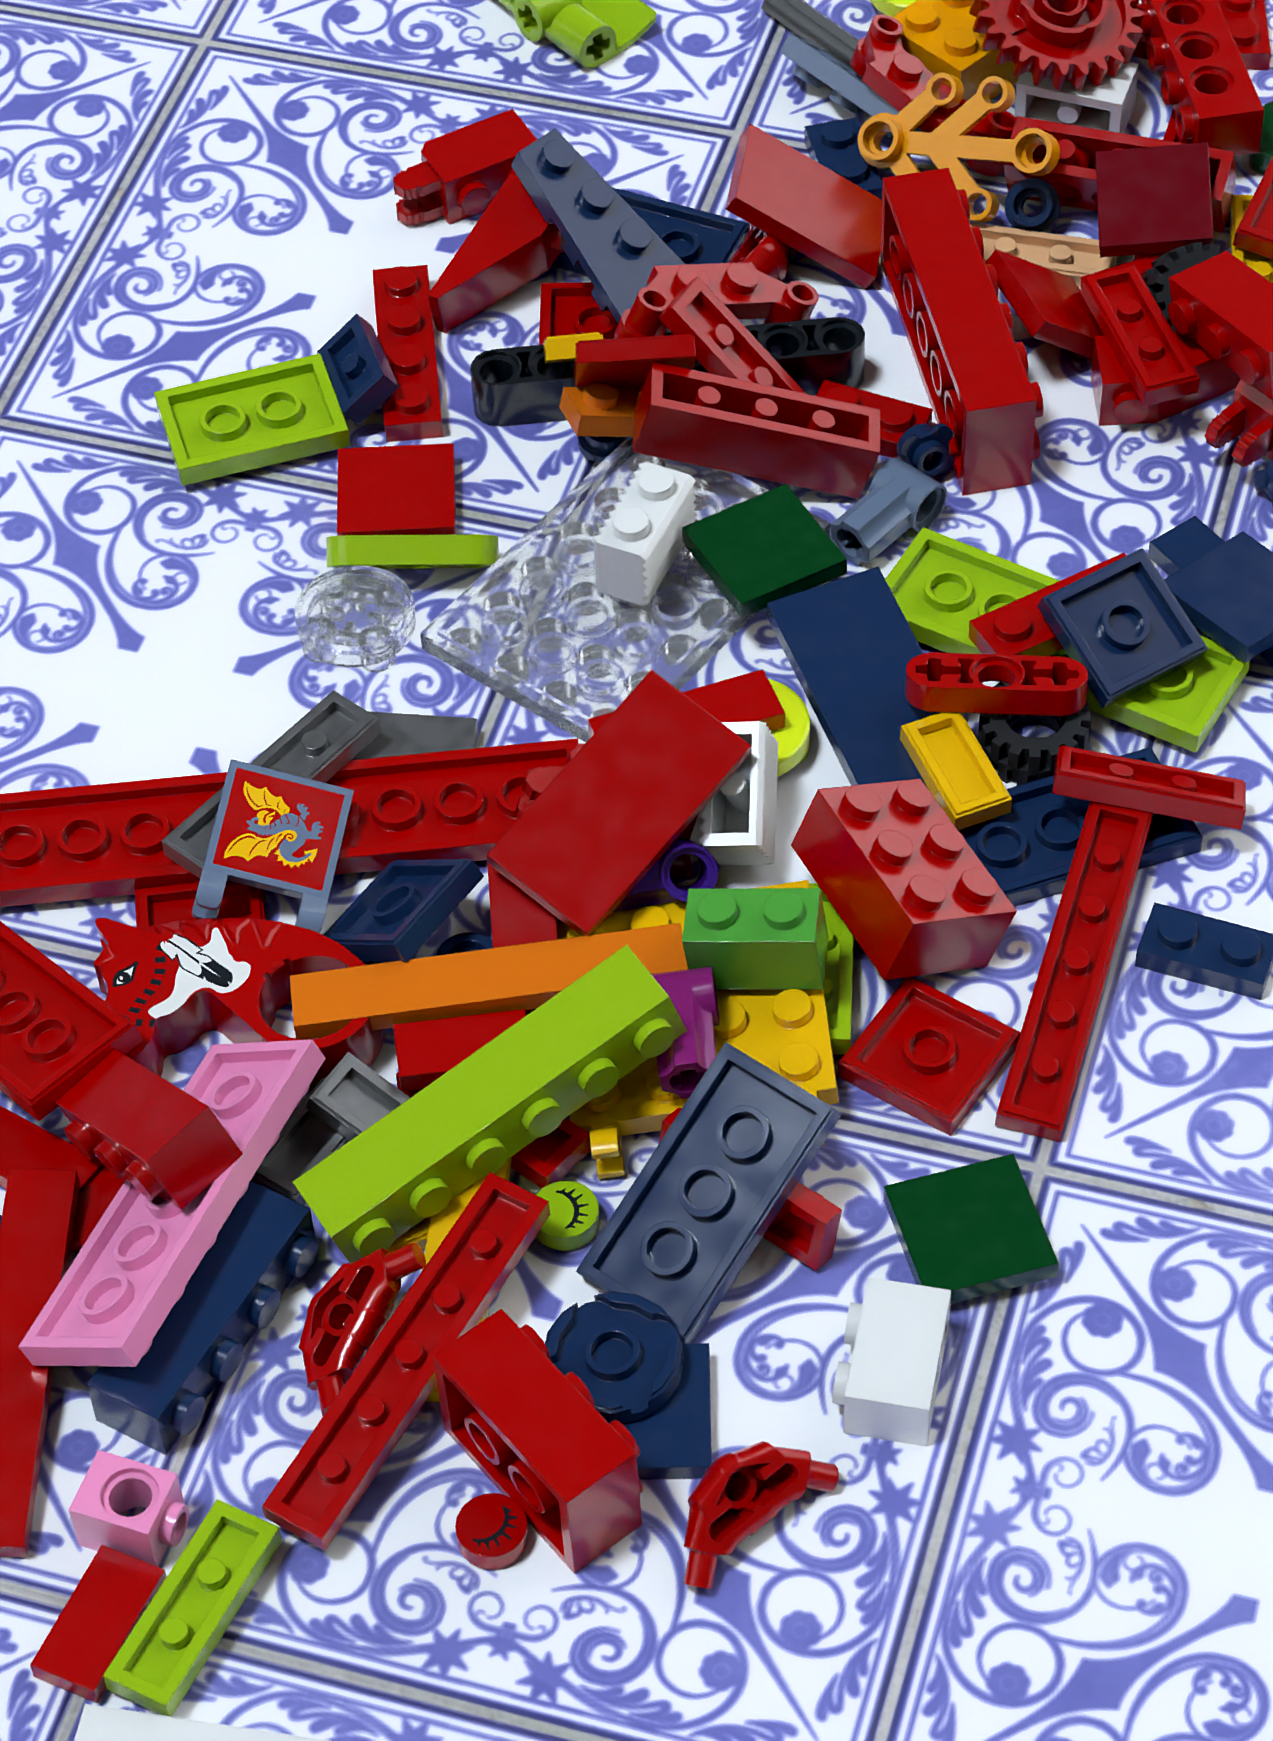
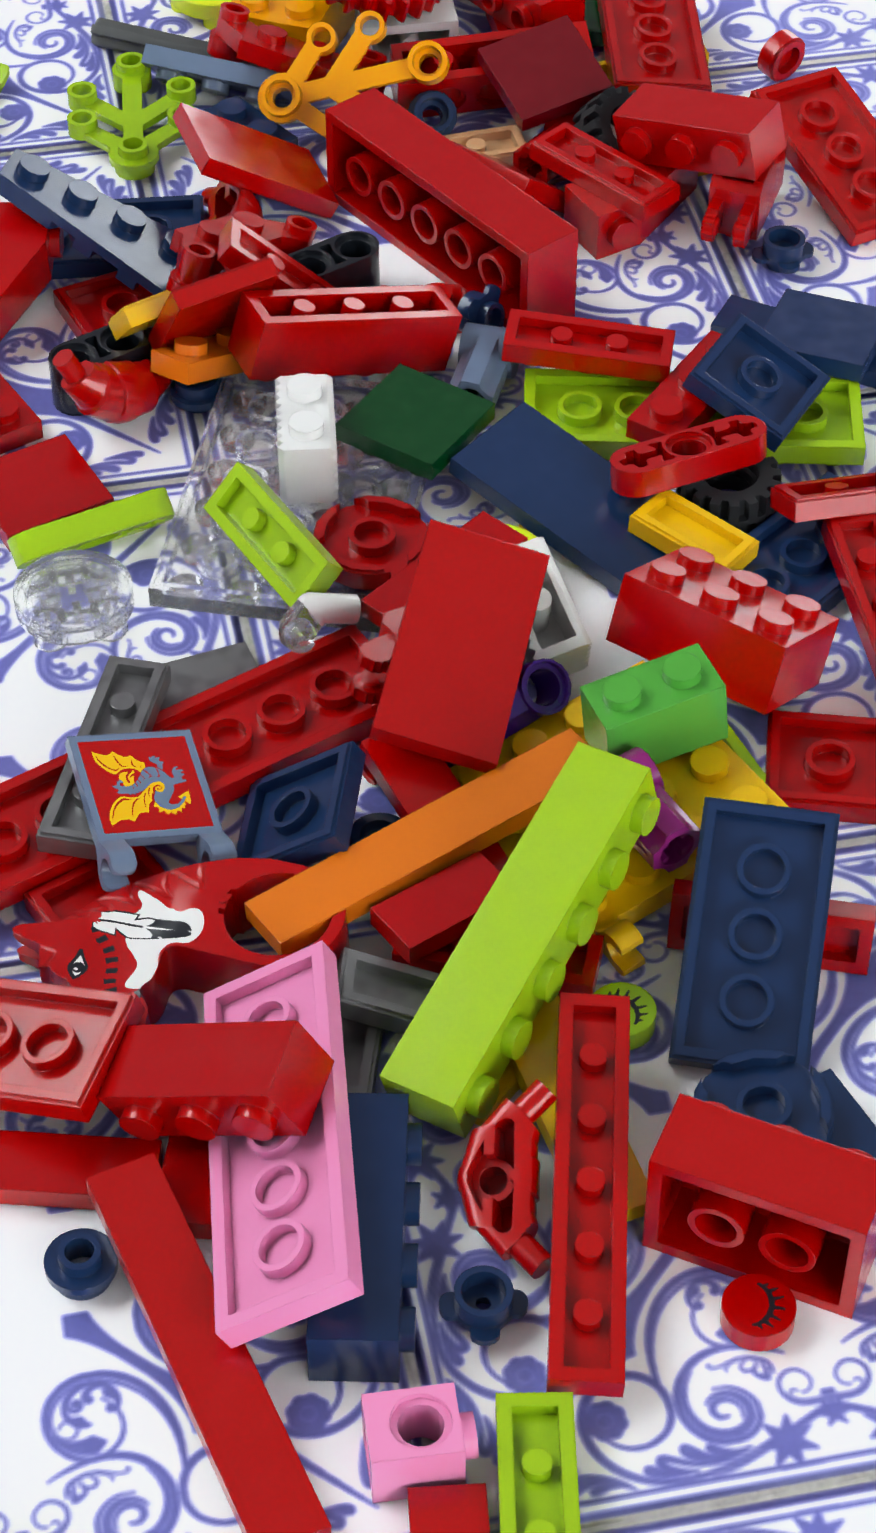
camera: 30 degrees left, 5 degrees down
none -> red piece [52,349,171,424]
none -> lime plant [67,52,197,180]
none -> lime plate [203,461,343,616]
none -> arm [278,592,361,654]
none -> red tile [313,495,429,590]
none -> dark blue plate [439,1265,528,1346]
none -> red plate [501,308,676,383]

